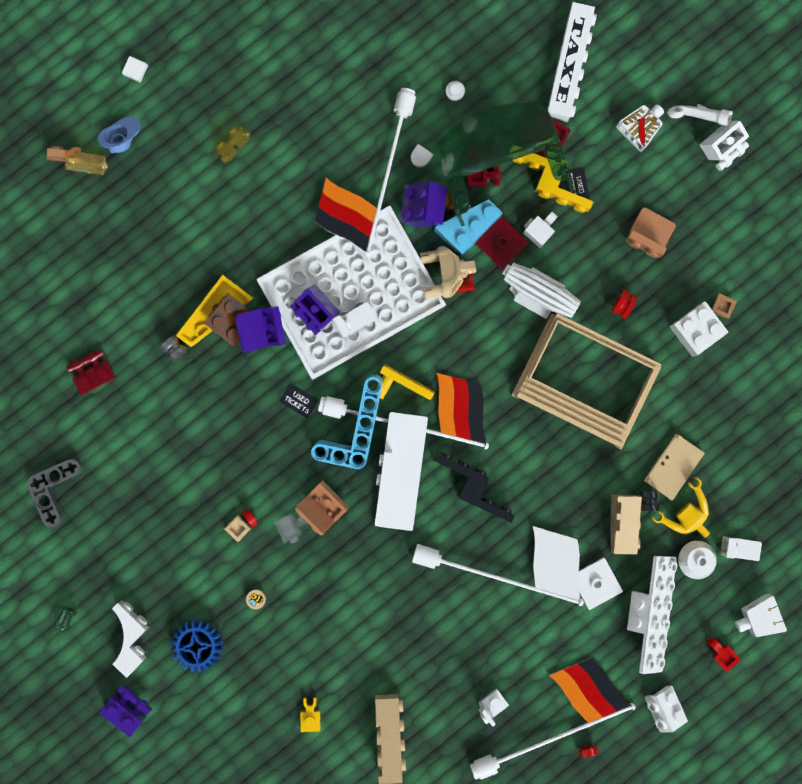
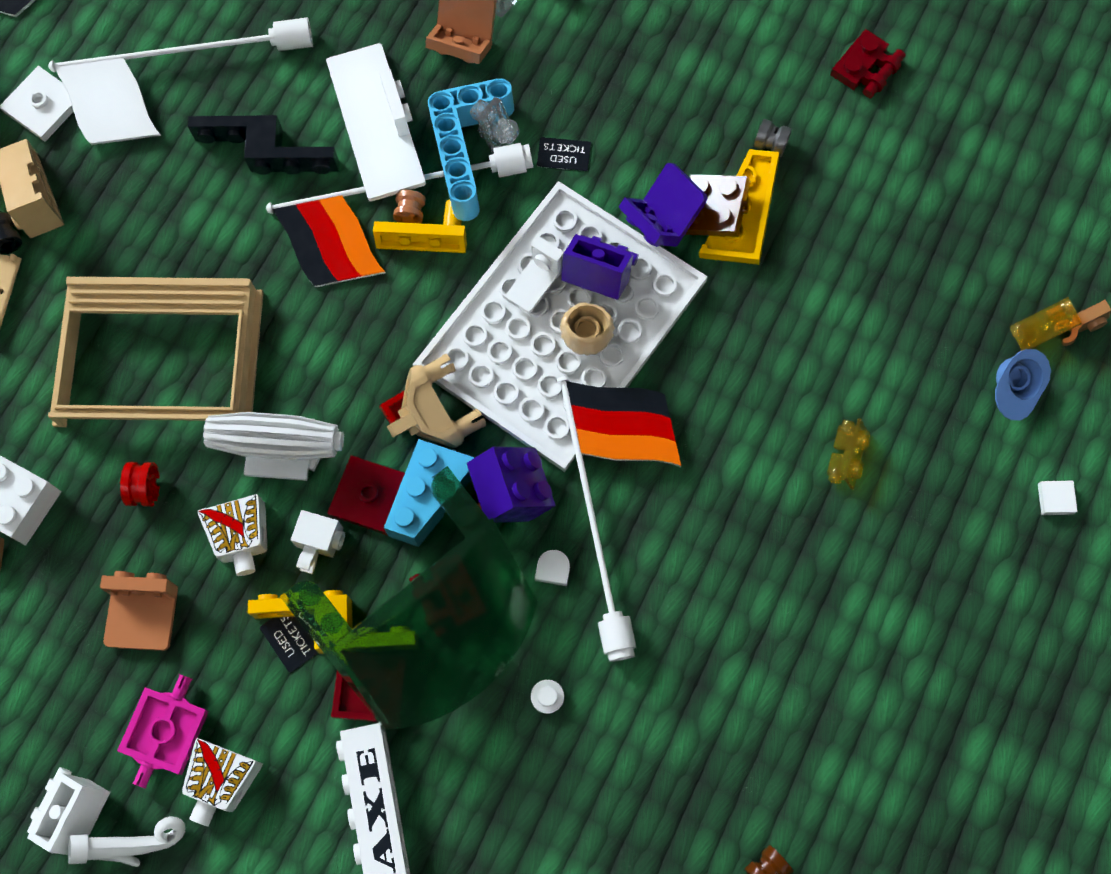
camera: 160 degrees right, 15 degrees down
none -> dark pink plate [117,674,209,789]
none -> torso [198,494,267,576]
none -> nougat wheel [393,190,426,224]
none -> clear hips [470,97,519,153]
none -> tan hair [560,302,615,356]

